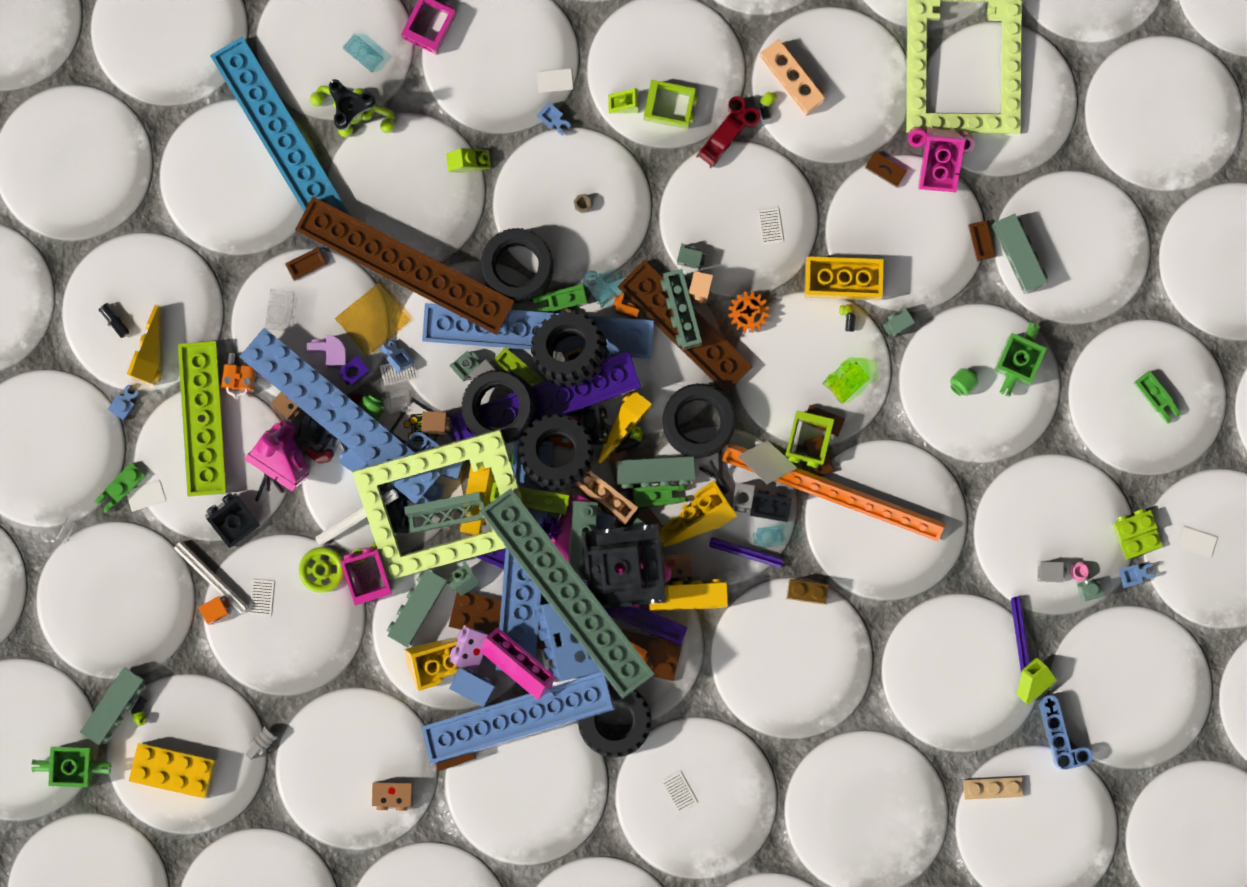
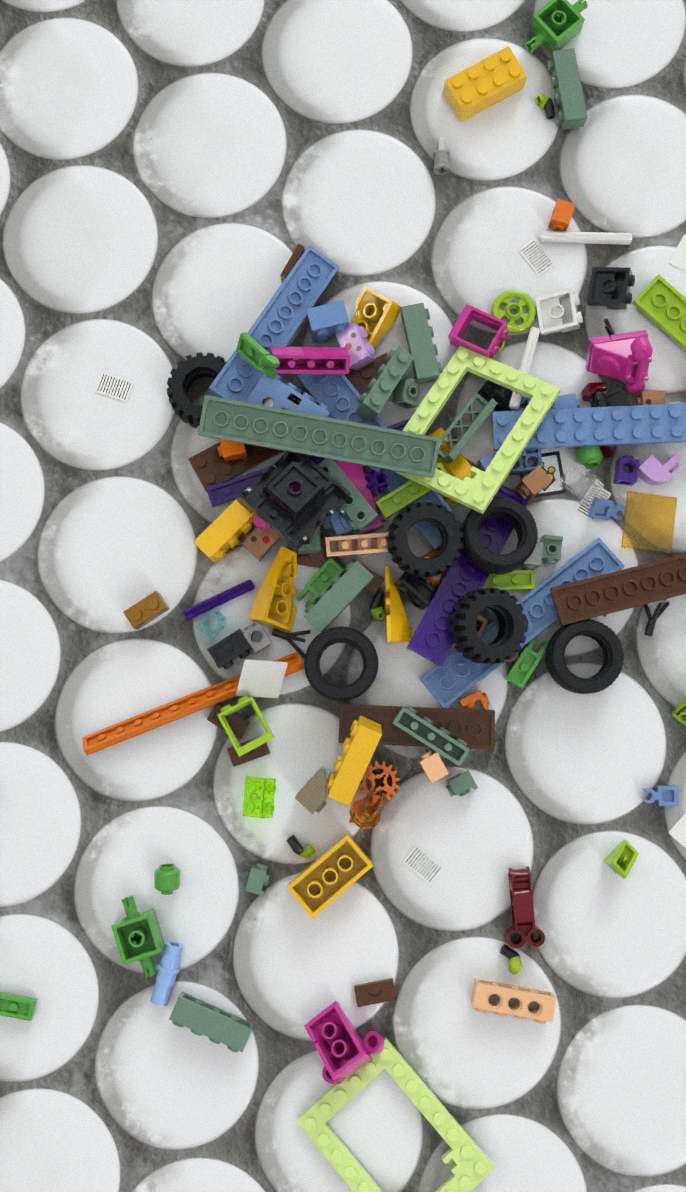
camera: 140 degrees right, 0 degrees up
medium nougat brick [372,782,413,811] -> none
medium blue plate [422,482,445,503] -> none
dark tan tile [574,194,592,213] -> none
clear light blue piece [583,271,617,308] -> none
lime window [643,80,698,129] -> none
reddish brown tile [968,220,996,262] -> none
none -> light blue piece [151,941,183,1006]
none -> bright green hinge [236,332,280,378]
none -> dark tan slope [295,766,327,814]
none -> yellow brick [326,716,382,806]
none -> clear orange piece [349,788,386,829]
none -> sand green brick [355,346,414,422]
none -> white plate [535,288,583,336]
none -> black plant [644,602,670,636]

